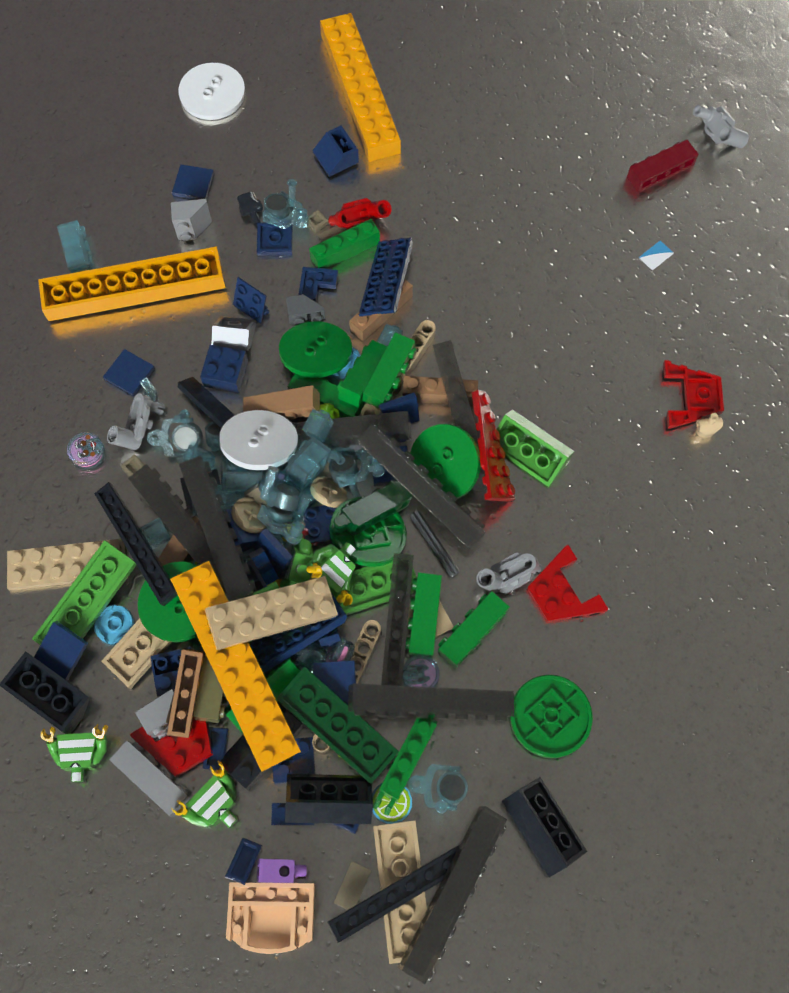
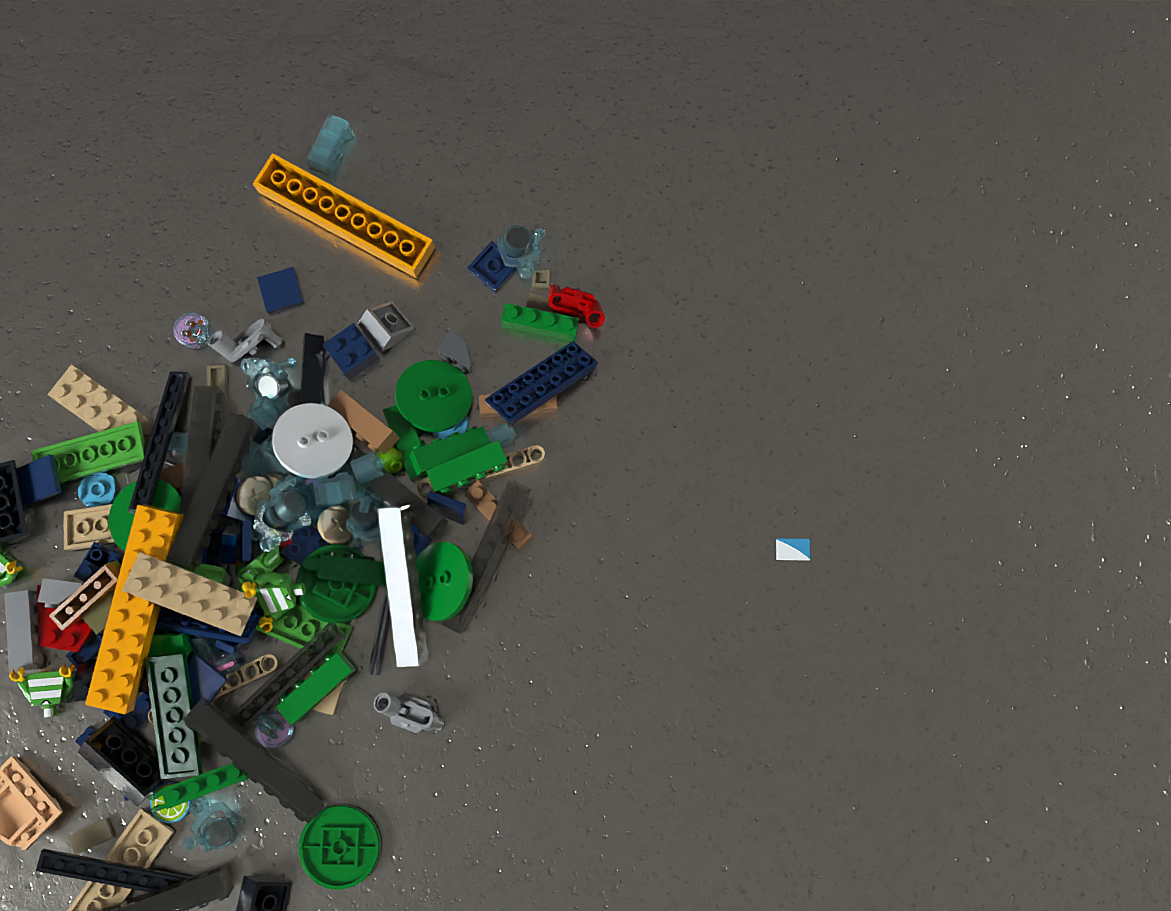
camera: 40 degrees right, 10 degrees up
clear light blue arm [139,377,157,401] -> none
light grey slope [171,199,212,241] -> none
dark blue tile [172,164,214,200] -> none
white plate [179,63,245,120] -> none
dark blue tile [225,838,262,885] -> none
dark blue hinge [233,277,269,323] -> none
black piece [237,192,263,225] -> none
medium lavender torso [256,859,307,883] -> none
dark blue plate [298,267,338,302] -> none
dark blue slope [313,125,359,177] -> none
light orange brick [320,13,401,162] -> none
green brick [438,591,510,669] -> none
red wing [472,390,515,502] -> none
bright green slope [497,410,575,487] -> none
red wing [527,545,609,623] -> none
dark red brick [627,140,699,192] -> none
red wing [663,360,724,429] -> none
light grey piece [693,105,749,148] -> none
tan piece [696,413,723,438] -> none

